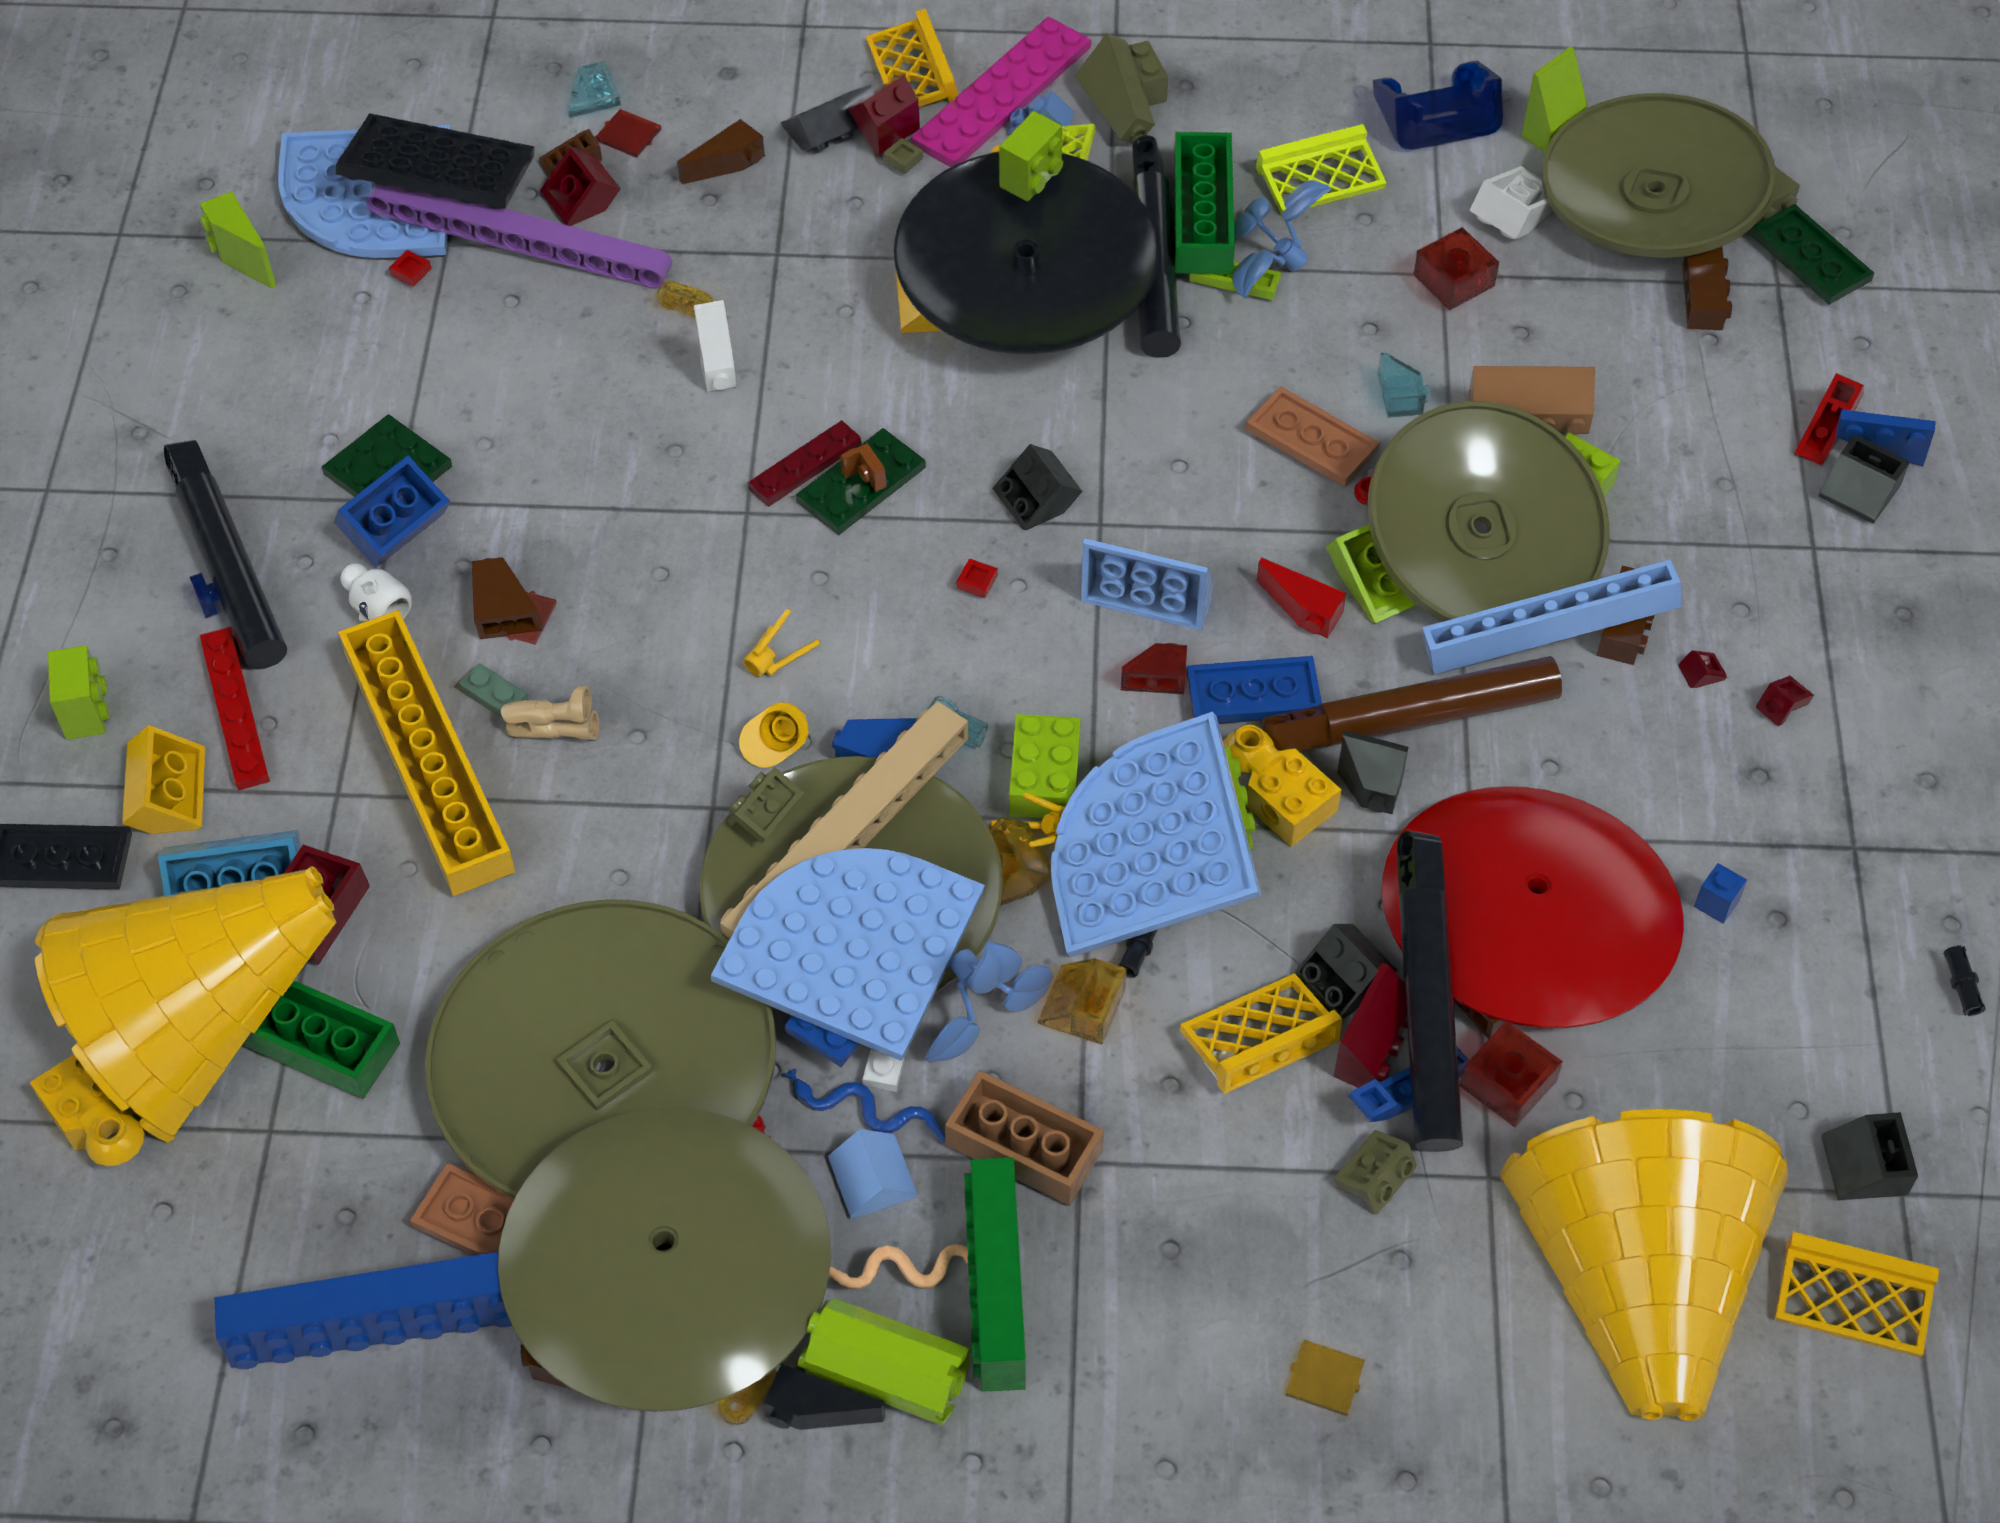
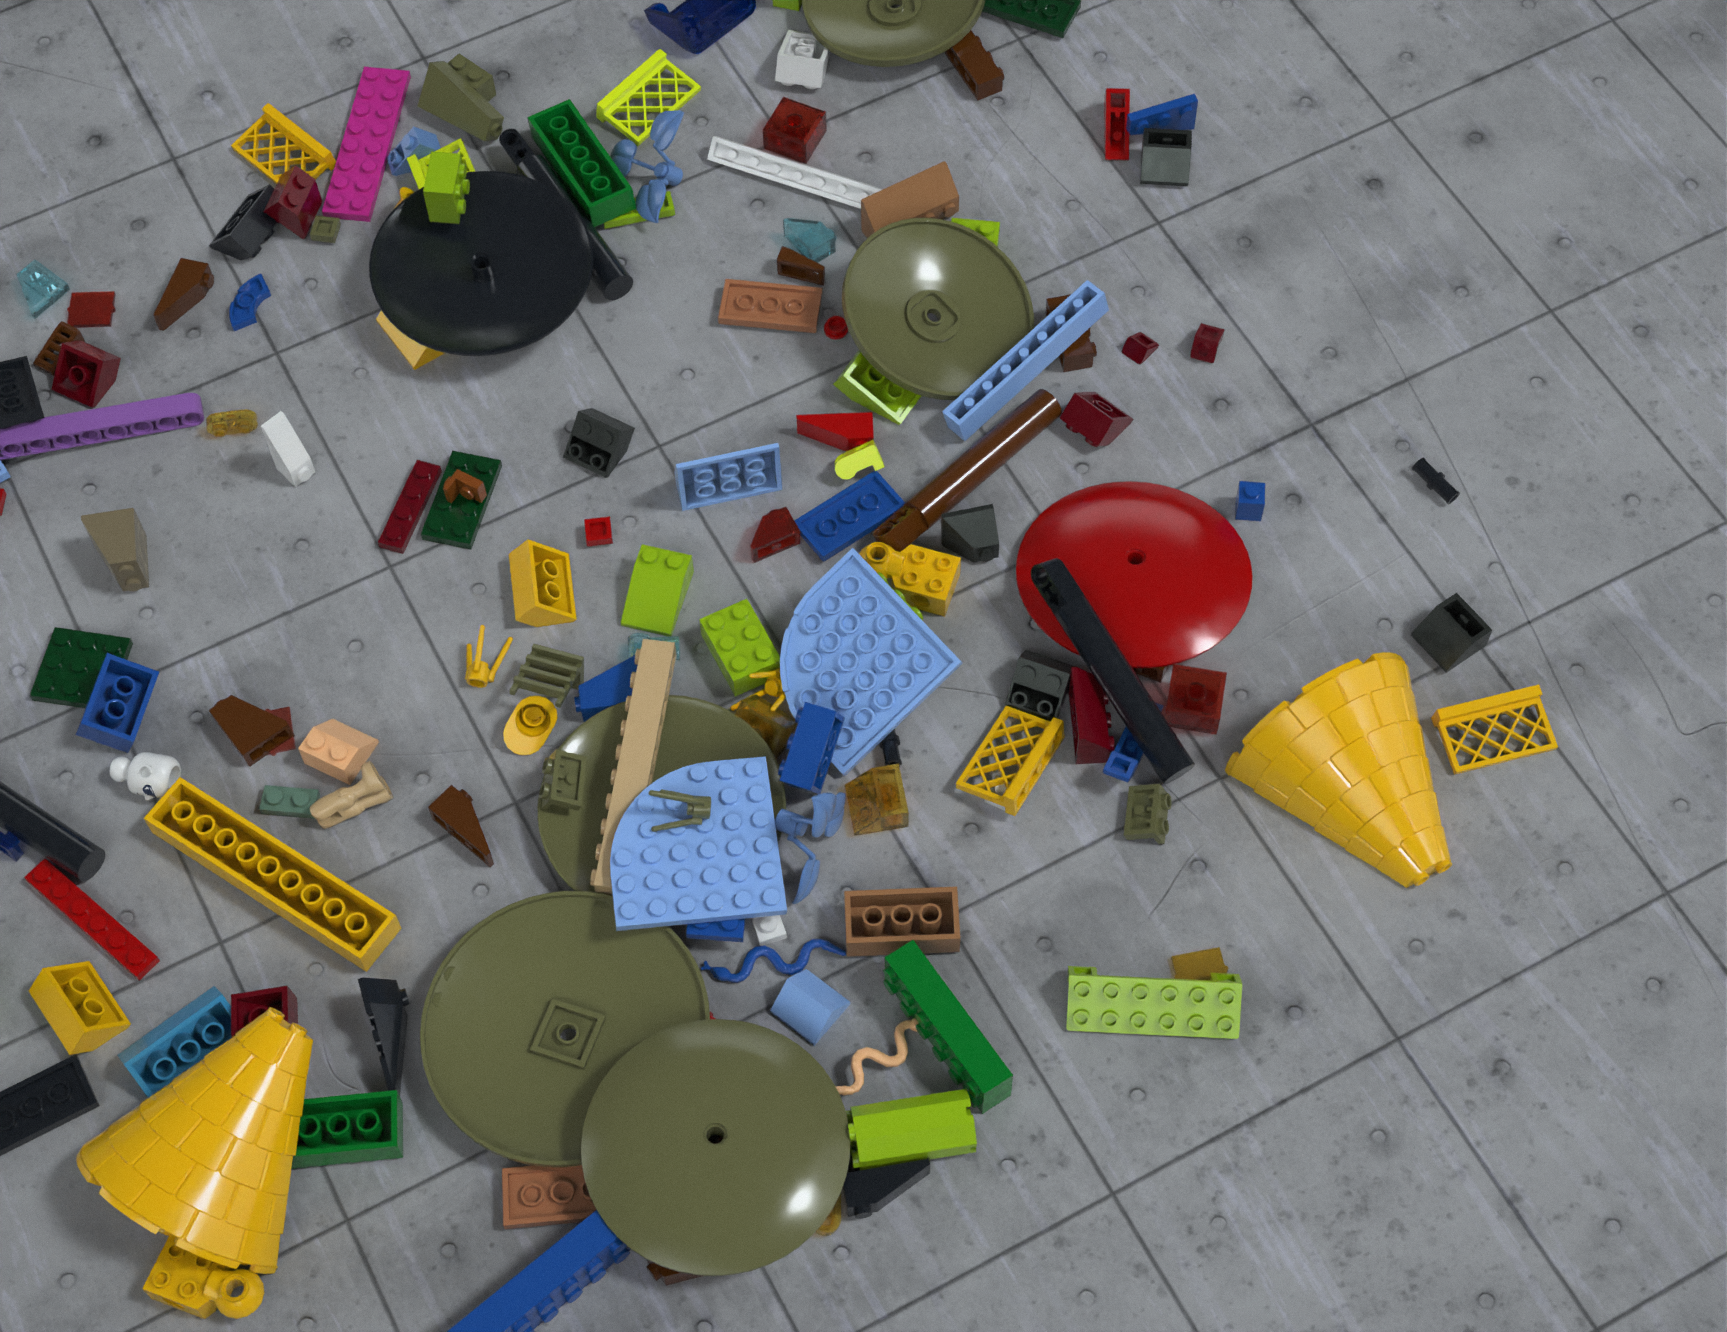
camera: 30 degrees left, 5 degrees up
none -> dark tan slope [81,508,149,591]
none -> blue tile [229,274,271,331]
none -> light nougat slope [298,719,379,785]
none -> black wedge [358,977,410,1095]
none -> reddish brown slope [428,785,494,868]
none -> yellow slope [509,539,577,627]
none -> olive plate [509,644,584,708]
none -> lime slope [621,544,694,637]
none -> olive plant [649,789,711,832]
none -> white plate [707,136,883,209]
none -> reddish brown slope [777,246,825,286]
none -> blue brick [778,702,845,795]
none -> neon yellow leg [834,440,885,480]
none -> dark red slope [1060,392,1134,447]
none -> lime bracket [1066,966,1242,1039]

